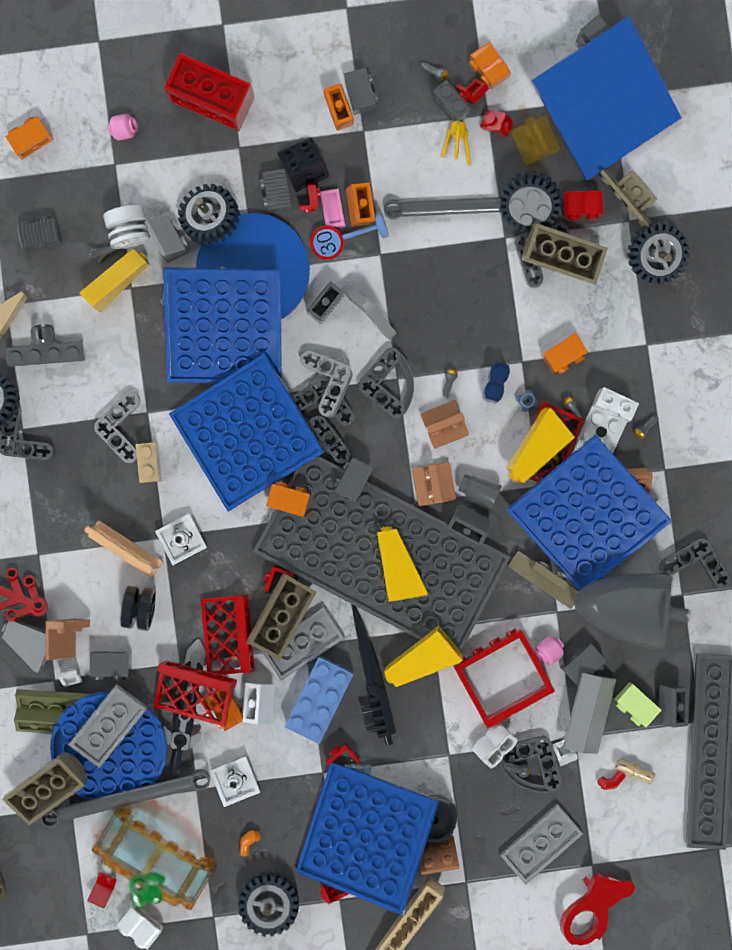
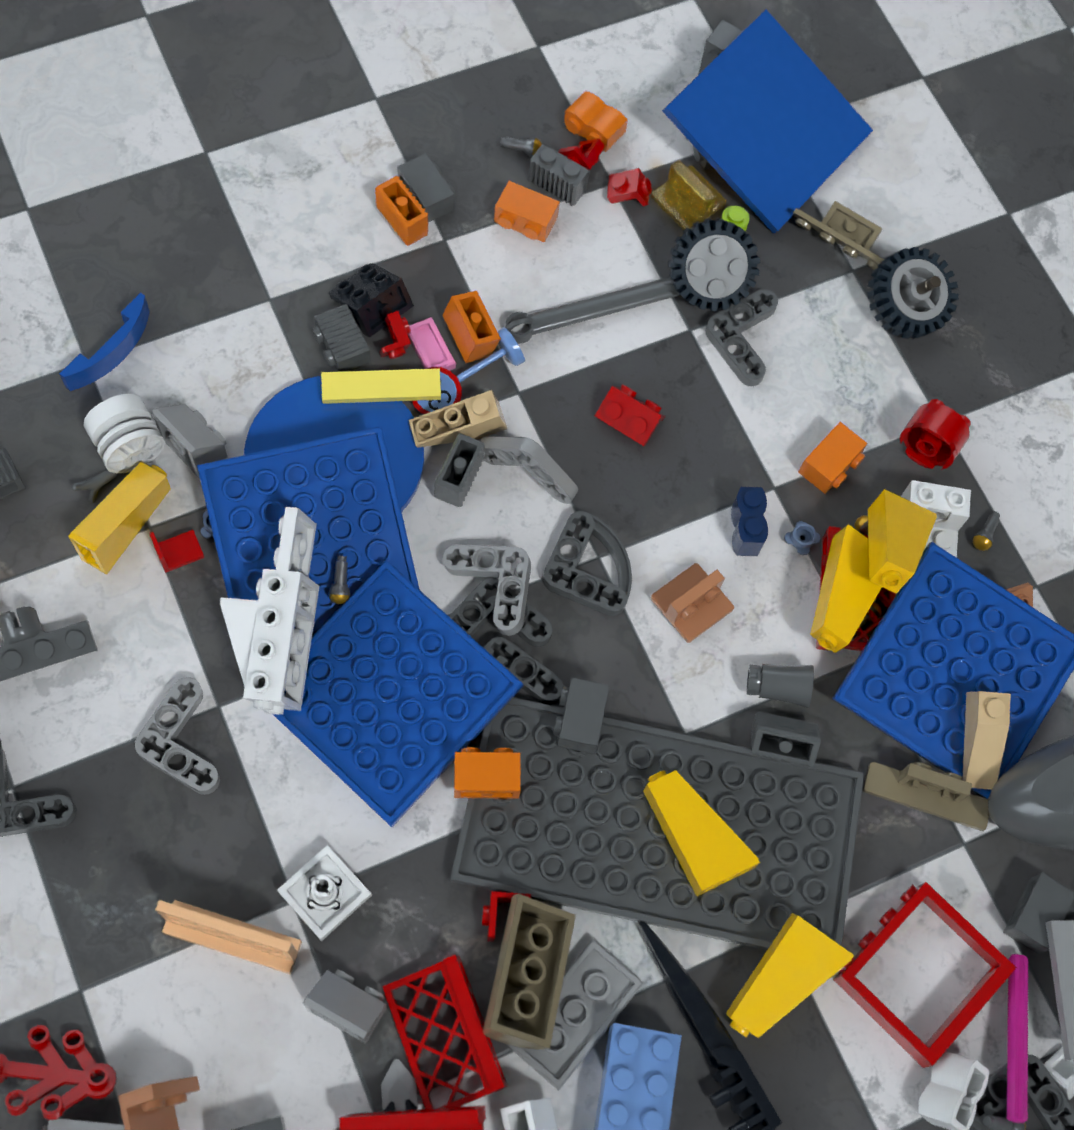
camera: 25 degrees left, 20 degrees down
bright pink head [107,114,138,141] -> none
black wheel [120,585,156,631] -> none
tan brick [136,442,162,483] -> none
red brick [164,53,255,132] -> none
wheel [178,184,240,246] -> none
nougat bracket [412,462,456,506] -> none
yellow plant [441,121,471,165] -> none
dark grey piece [442,368,458,397] -> none
dark tan brick [522,223,608,285] -> none
bright pink head [535,636,564,665] -> none
red brick [563,191,603,221] -> none
none -> blue slope [59,293,150,391]
none -> red bracket [149,530,204,573]
none -> white wedge [220,507,320,715]
none -> light grey slope [303,969,387,1044]
none -> light yellow tile [321,368,441,404]
none -> flat silver piece [328,556,350,604]
none -> tan slope [409,390,507,448]
none -> orange brick [494,181,560,243]
none -> red bracket [595,384,665,446]
none -> lime wheel [721,206,750,231]
none -> yellow slope [868,489,937,593]
none -> red brick [900,399,971,469]
none -> tan slope [963,691,1011,789]
none -> dark pink axle [1007,954,1028,1123]

